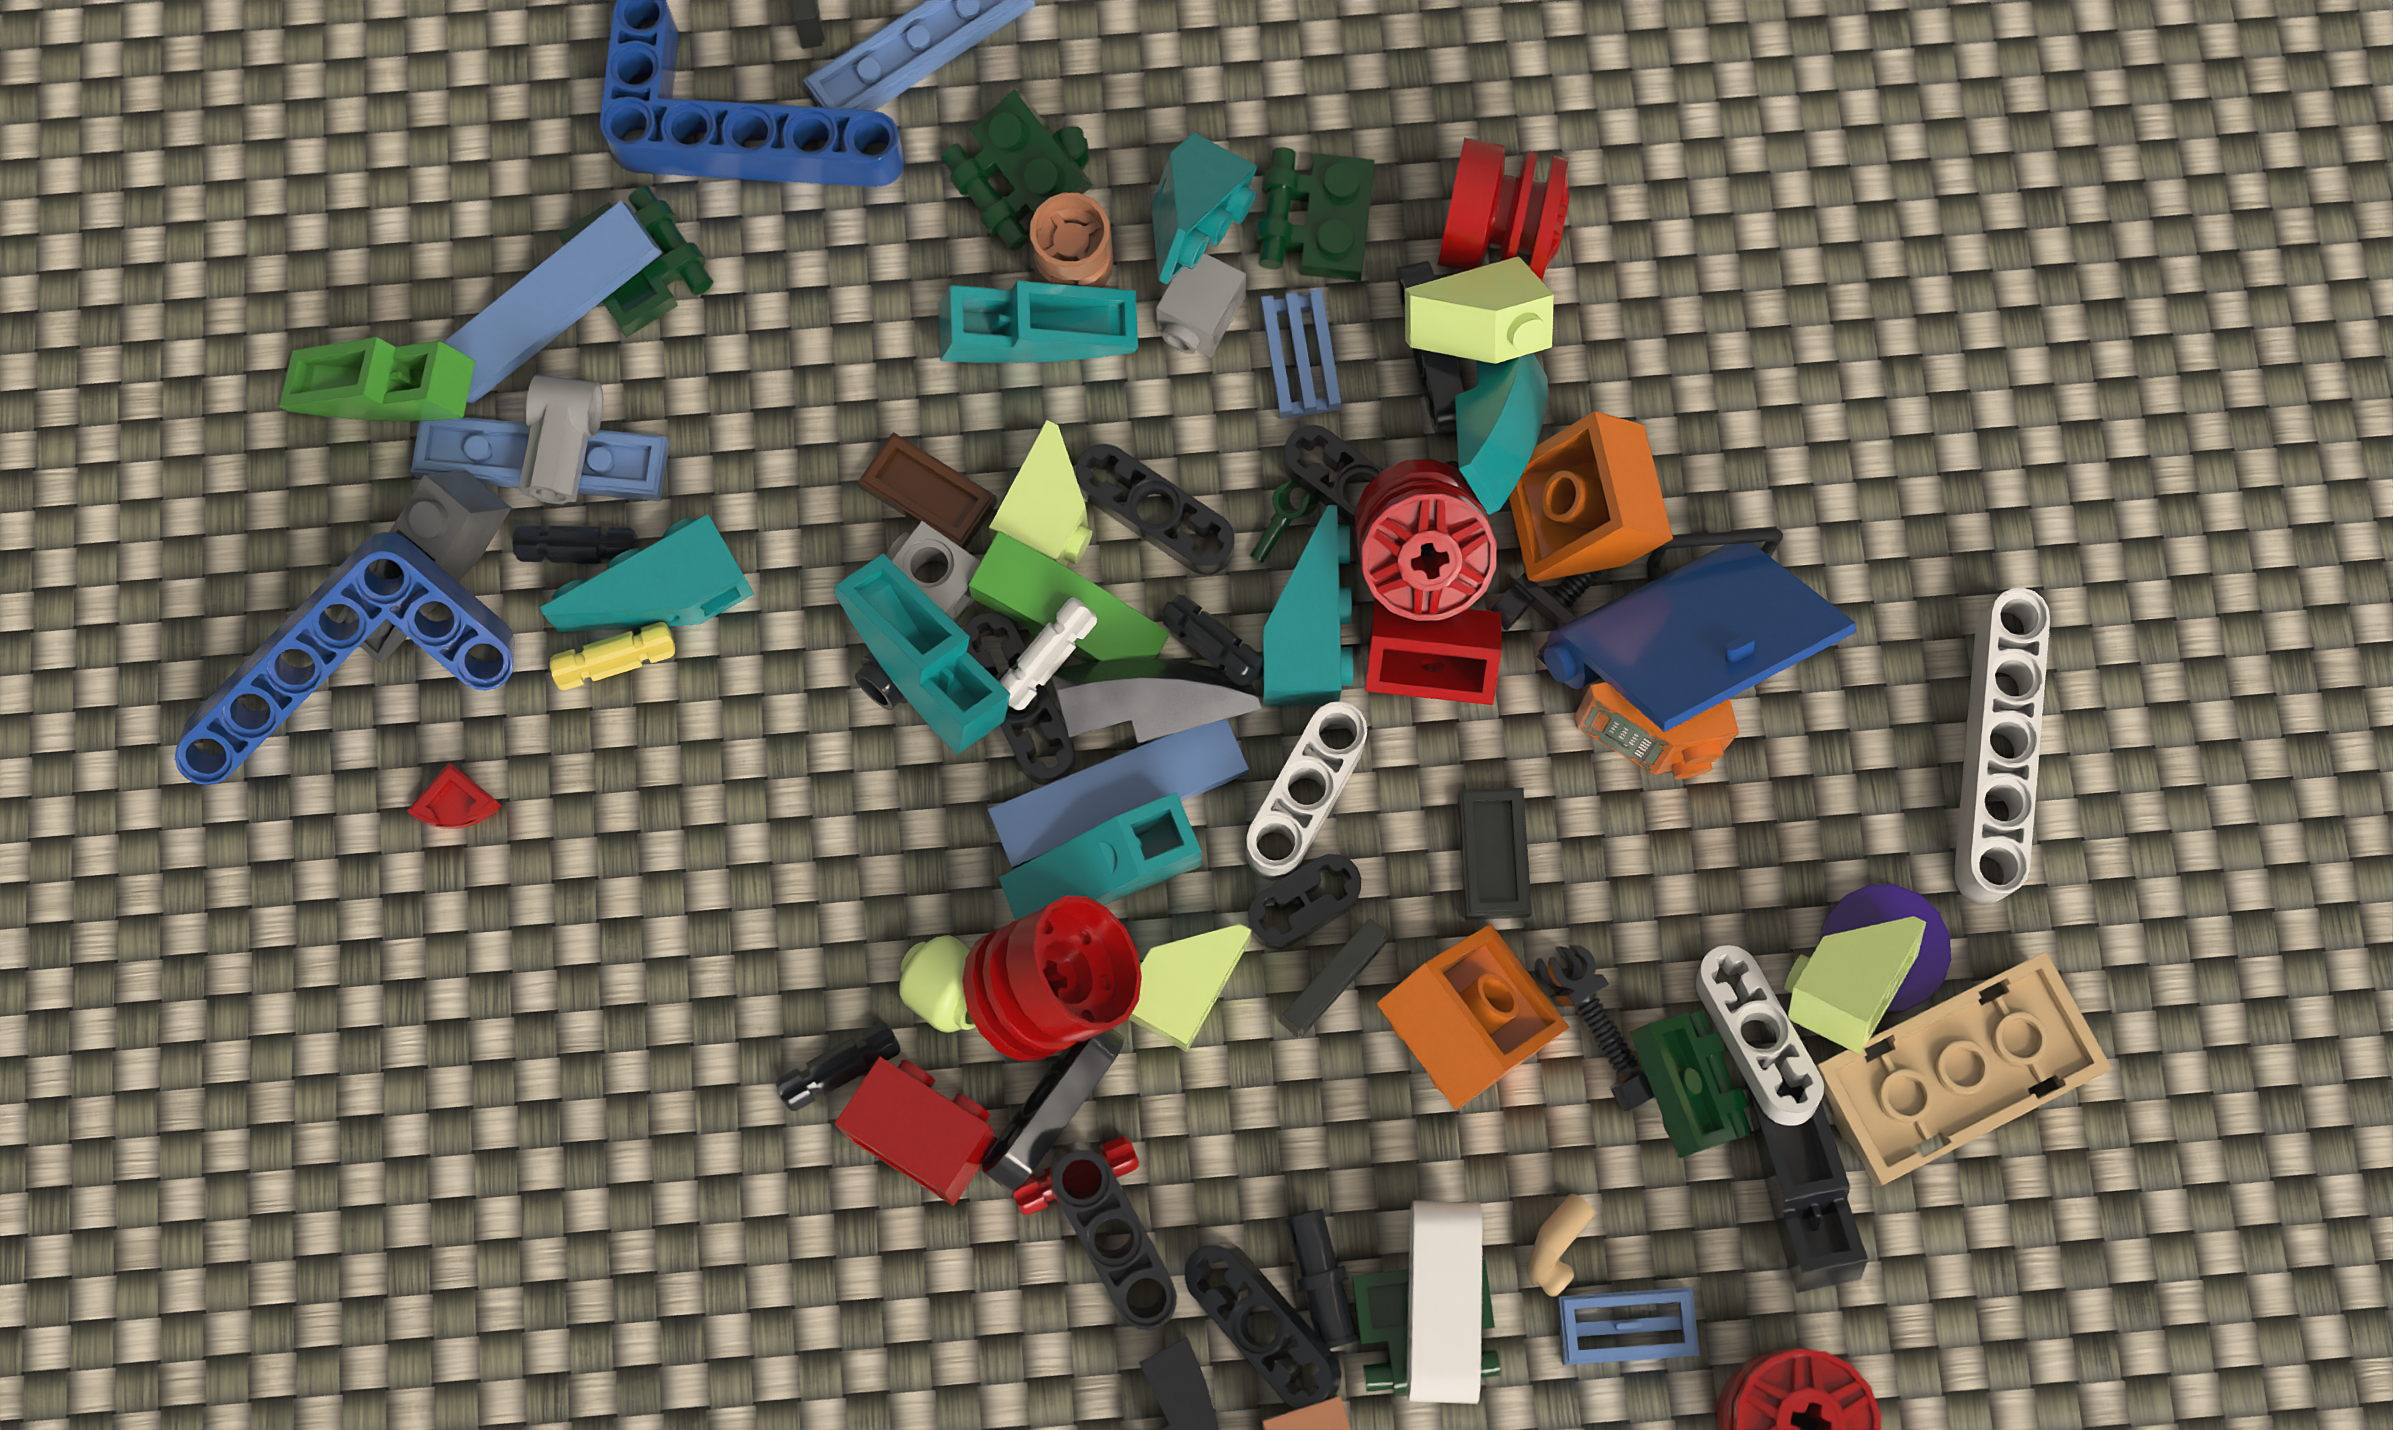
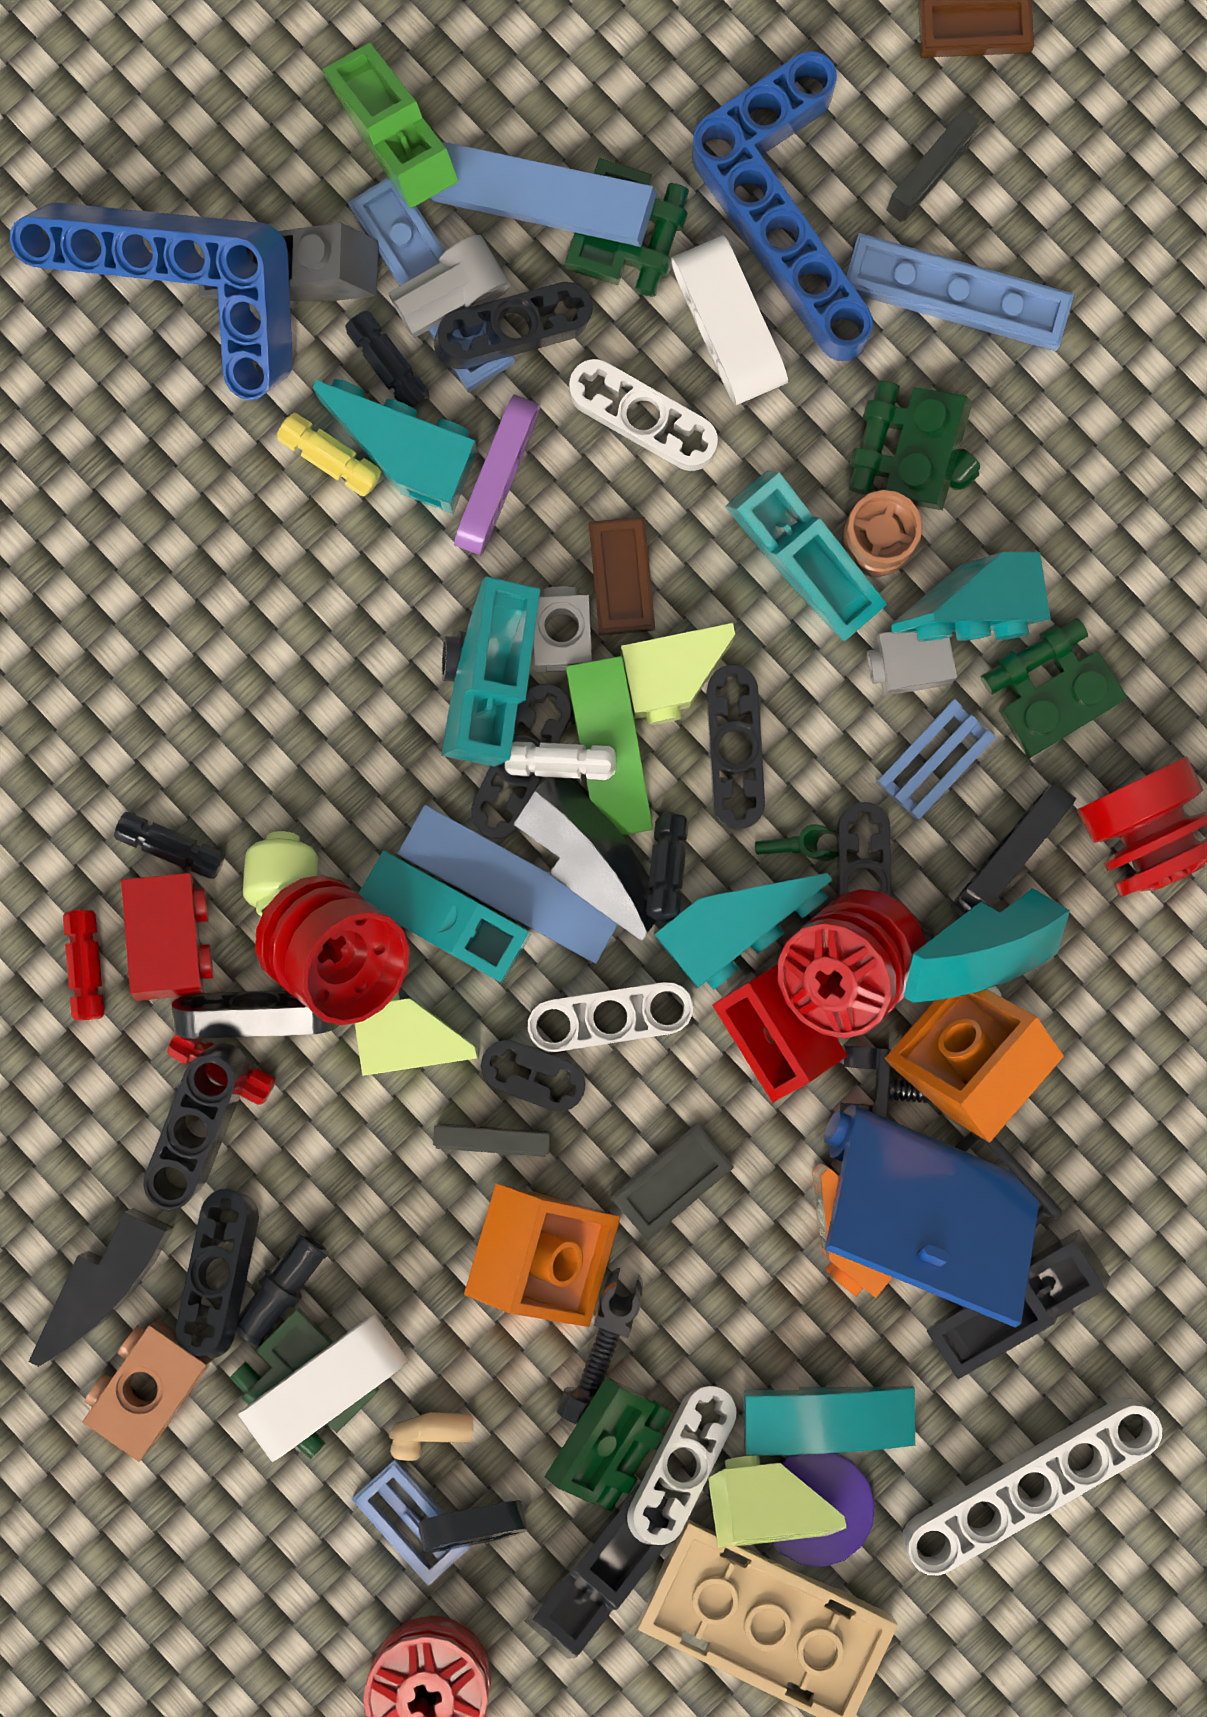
camera: 50 degrees right, 10 degrees up
red tile [407,762,502,829] -> none
yellowish green slope [1405,256,1554,364] -> none
none -> red axle [63,909,104,1021]
none -> black beam [418,1500,528,1553]
none -> black beam [434,282,593,369]
none -> medium lavender beam [454,394,541,556]
none -> white beam [569,359,718,471]
none -> white beam [671,235,788,406]
none -> teal slope [744,1386,916,1456]
none -> black slope [926,1229,1111,1379]

